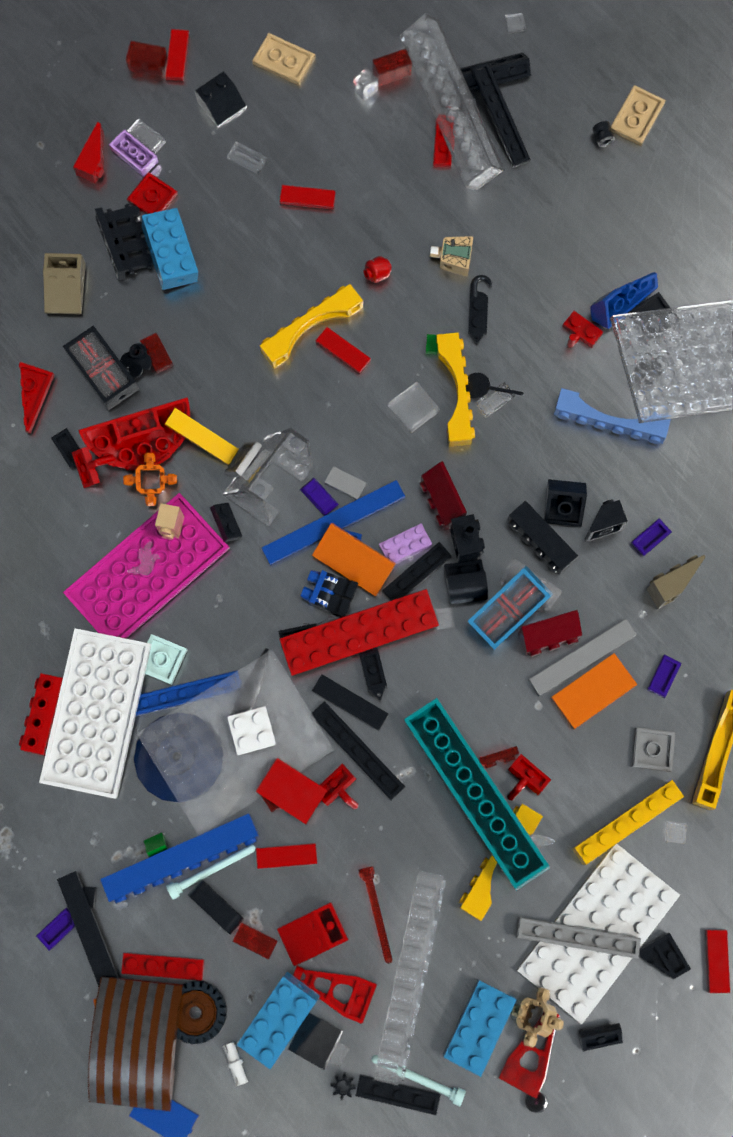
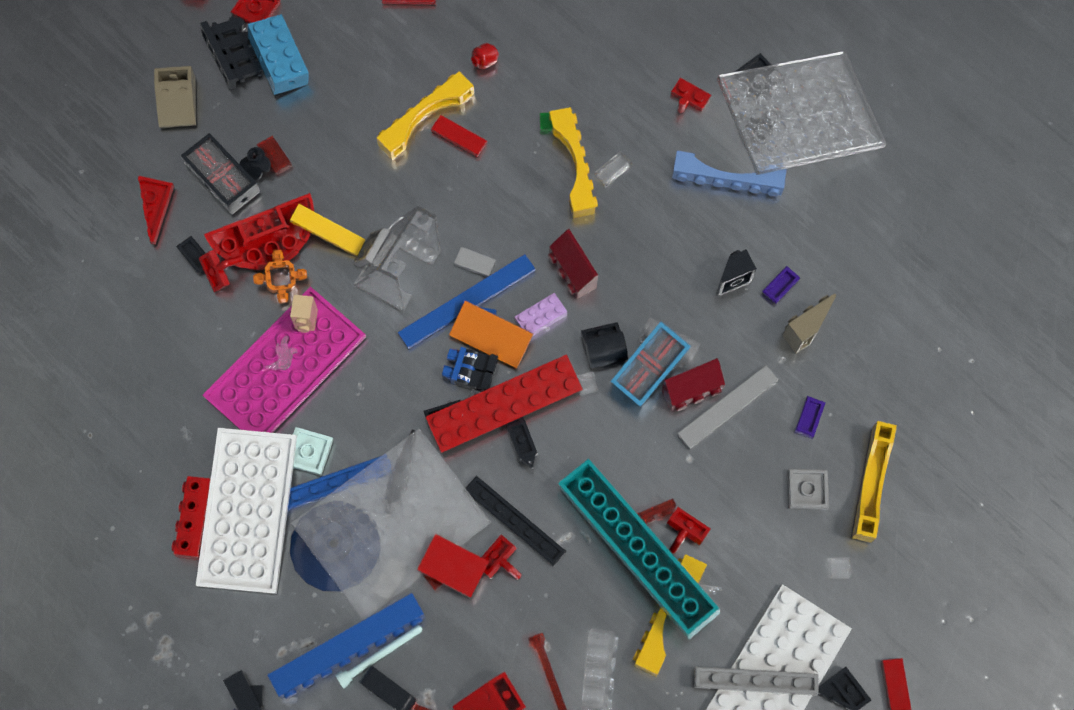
camera: 10 degrees left, 5 degrees down
green tile [143,832,167,857] -> none
black plate [210,503,242,542] -> none
white plate [227,706,276,756] -> none
red tile [256,843,317,869] -> none
dark purple tile [300,477,339,516] -> none
black tile [312,674,389,731] -> none
black tile [382,542,452,601] -> none
clear tile [388,382,440,433] -> none
torso [430,236,473,276] -> none
black brick [449,514,485,563] -> none
black piece [465,373,524,399] -> none
black plate [468,275,492,345] -> none
black brick [507,500,578,575] -> none
black slope [544,479,587,527] -> none
orange tile [551,653,638,729] -> none
yellow arch [572,780,684,865] -> none
blue wedge [590,272,658,329] -> none

